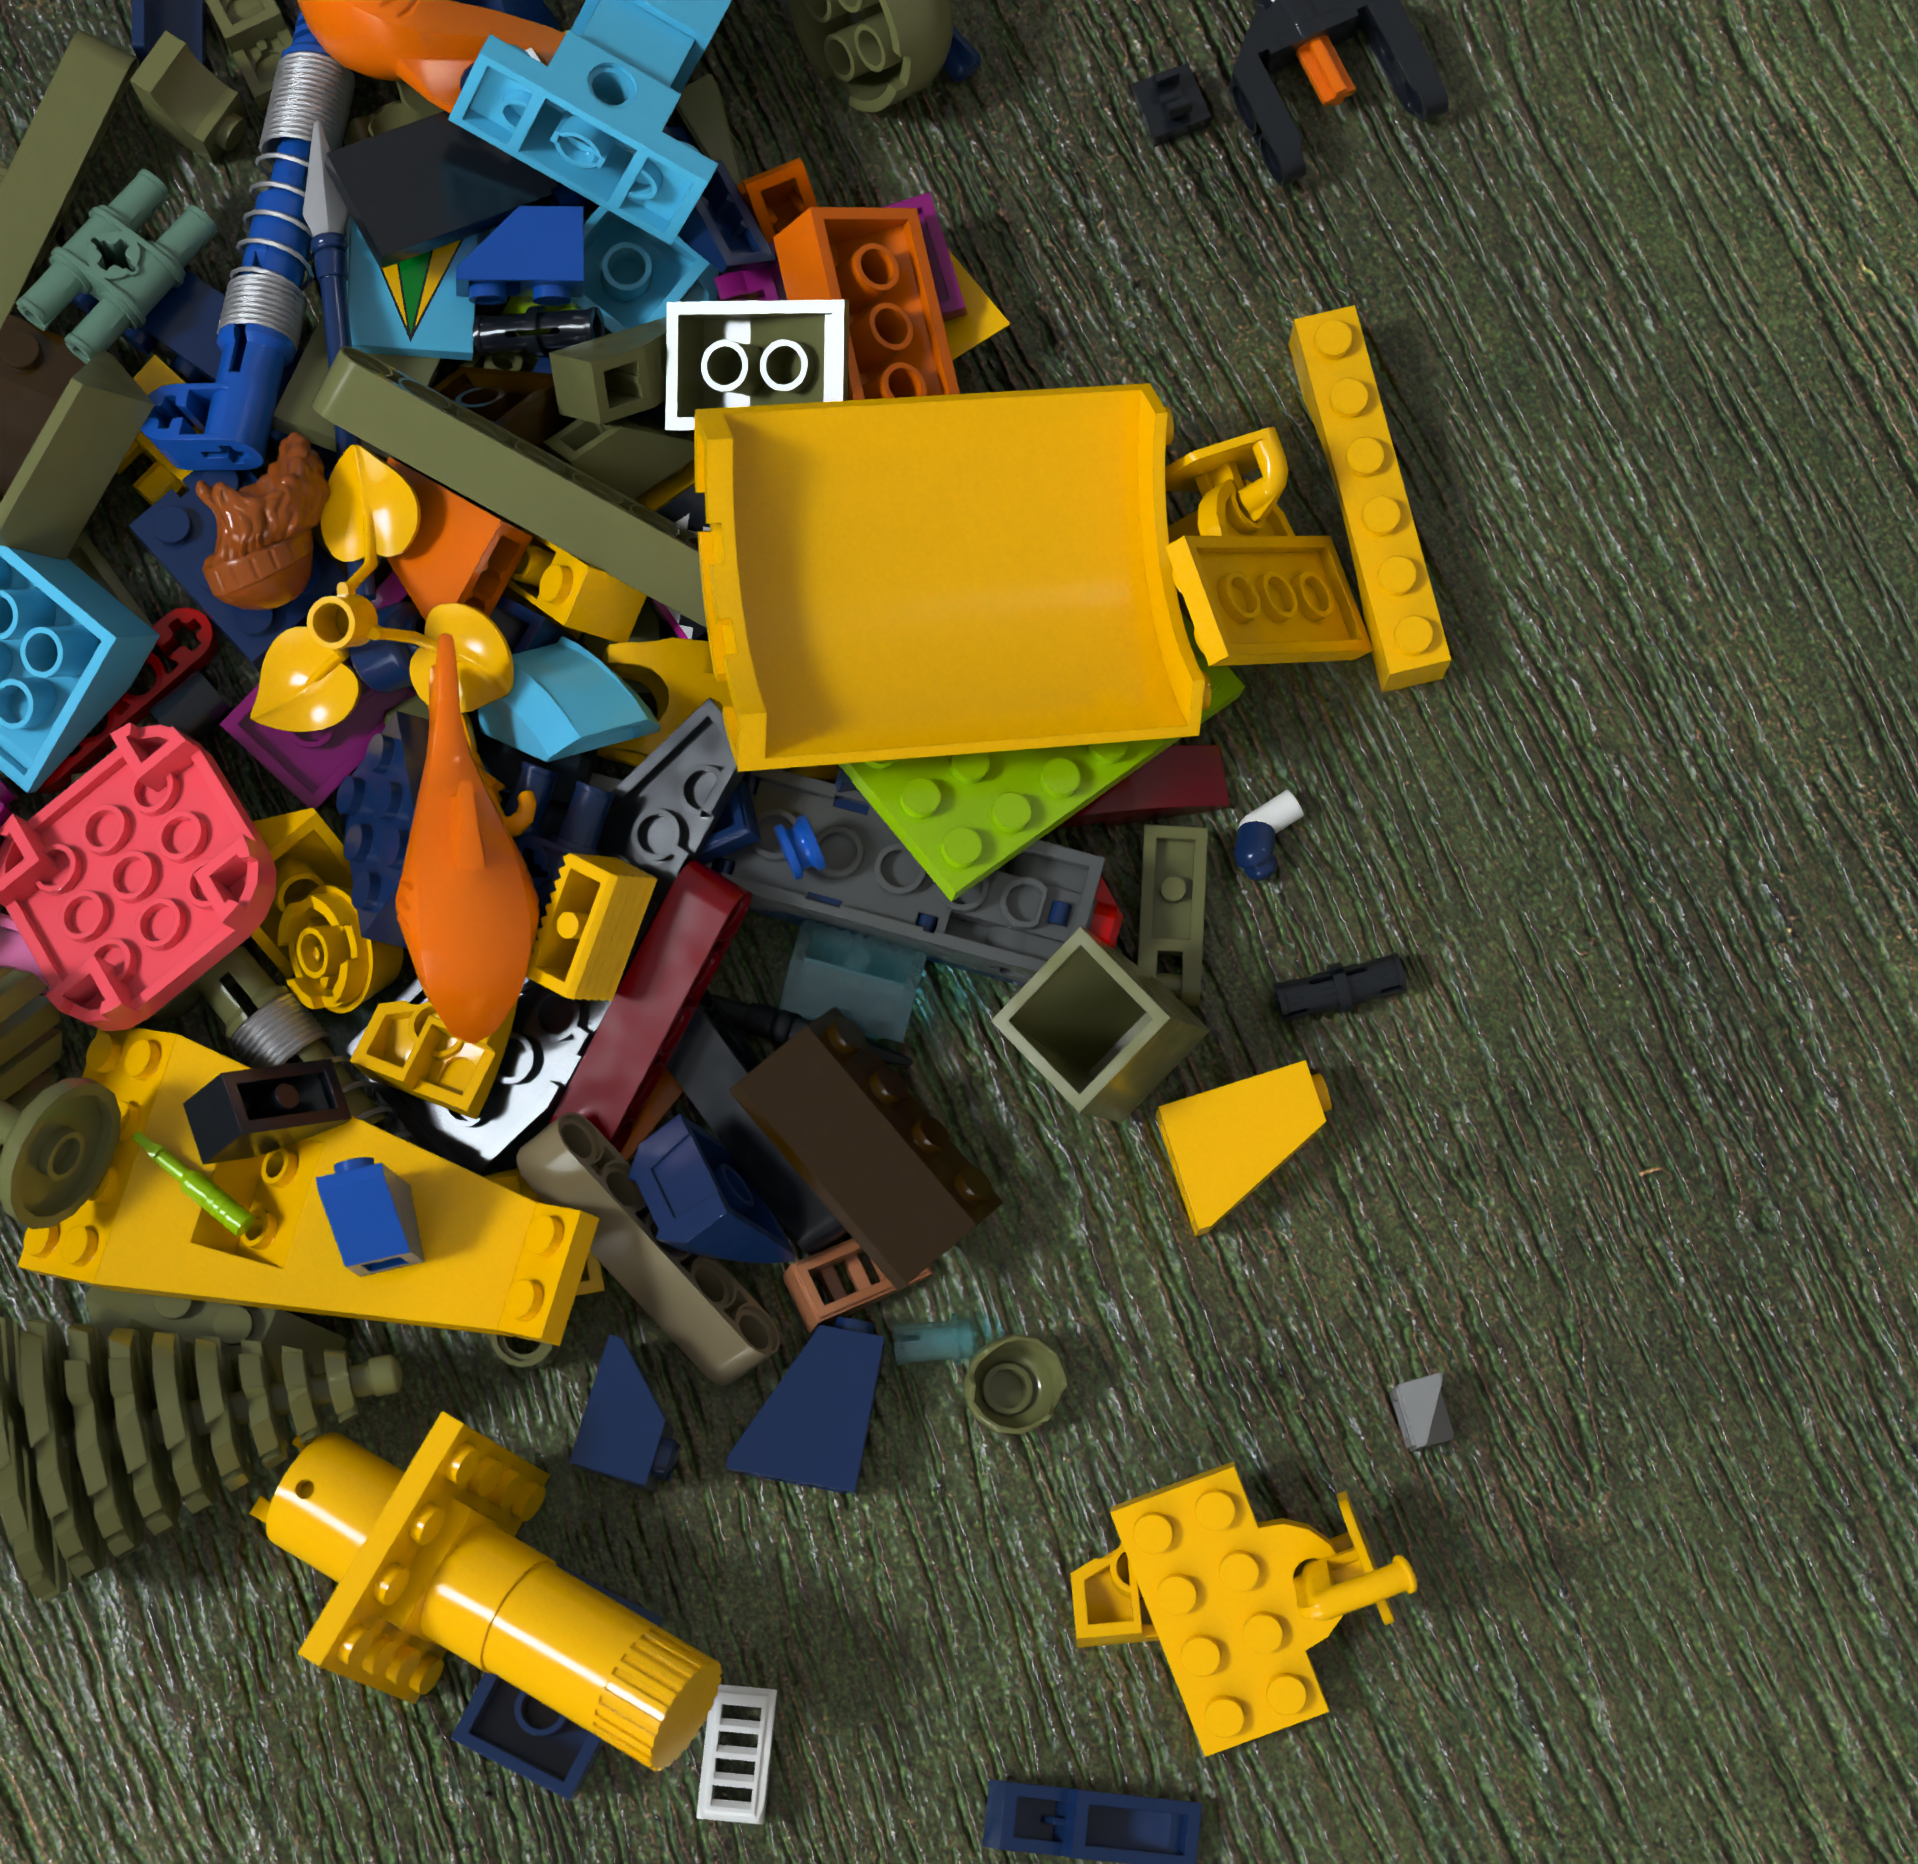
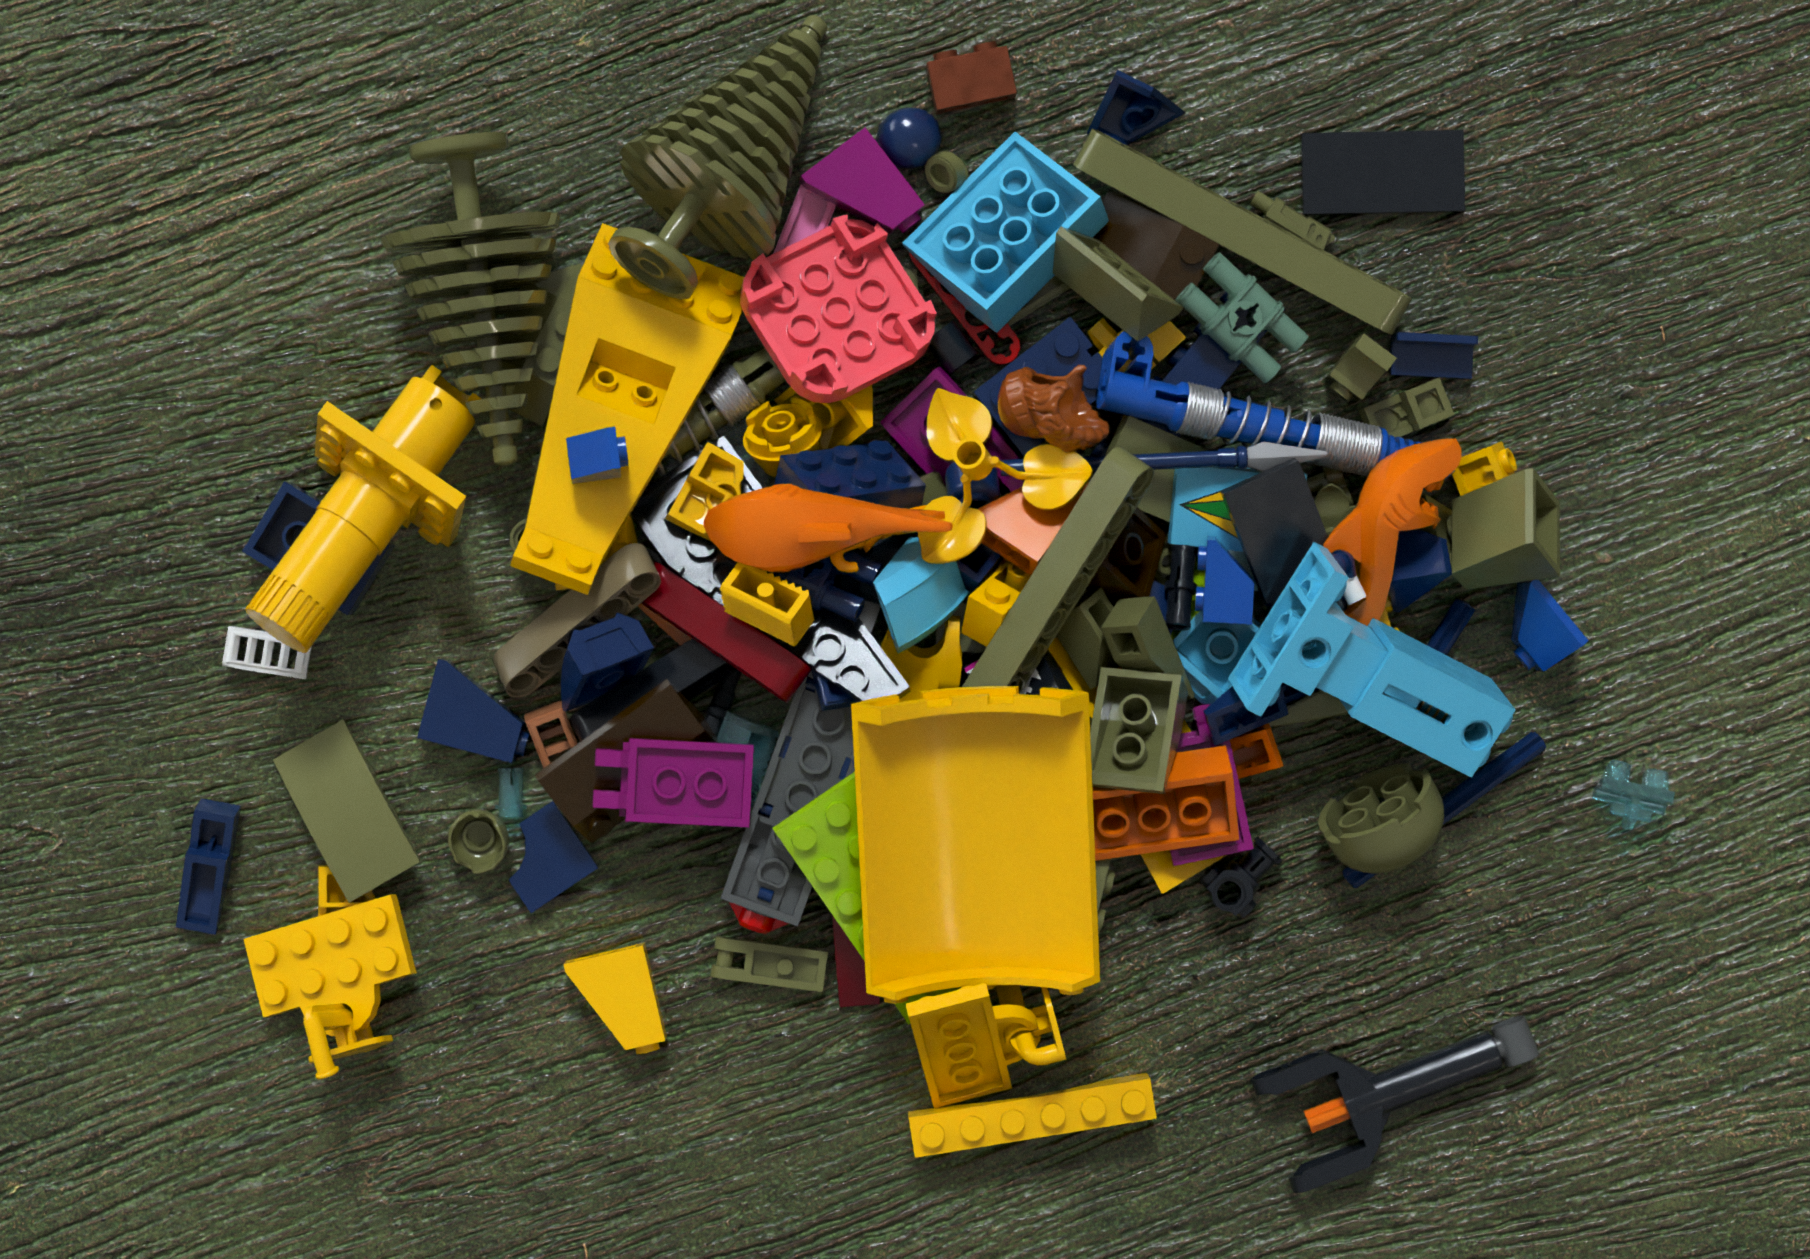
camera: 85 degrees right, 10 degrees up
lime piece [132,1131,255,1237] -> none
black slope [183,1058,352,1165] -> none
dark blue slope [569,1334,681,1493] -> none
blue bush [774,814,826,881] -> none
olive slope [991,926,1210,1123] -> none
black tile [1131,63,1211,147] -> none
dark blue arm [1234,790,1304,881] -> none
black pin [1272,953,1407,1024] -> none
light grey slope [1389,1372,1454,1452] -> none
none -> olive slope [273,719,421,903]
none -> dark blue tile [509,801,599,913]
none -> magenta tile [592,738,754,828]
none -> black connector [1199,836,1283,921]

